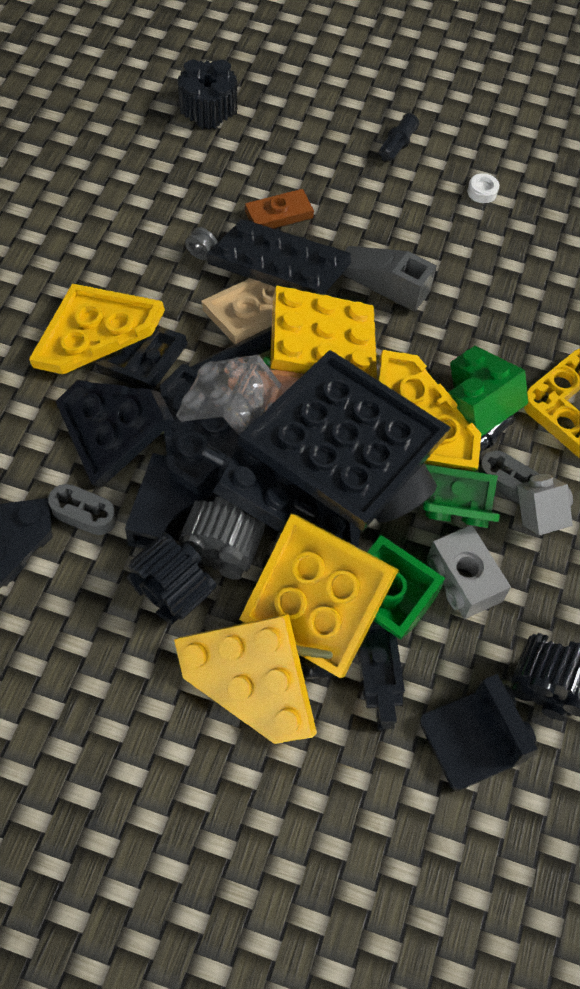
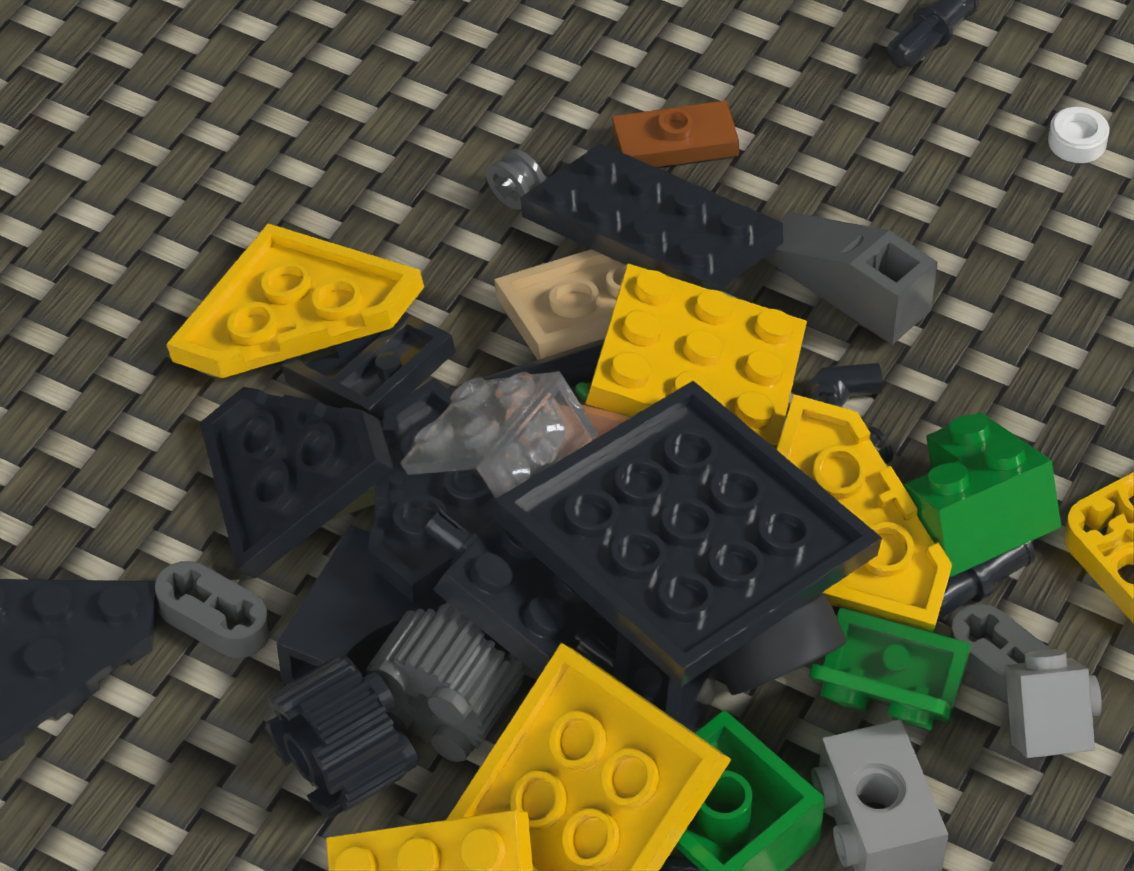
camera: 15 degrees right, 10 degrees down
none -> black arm [801,363,882,407]

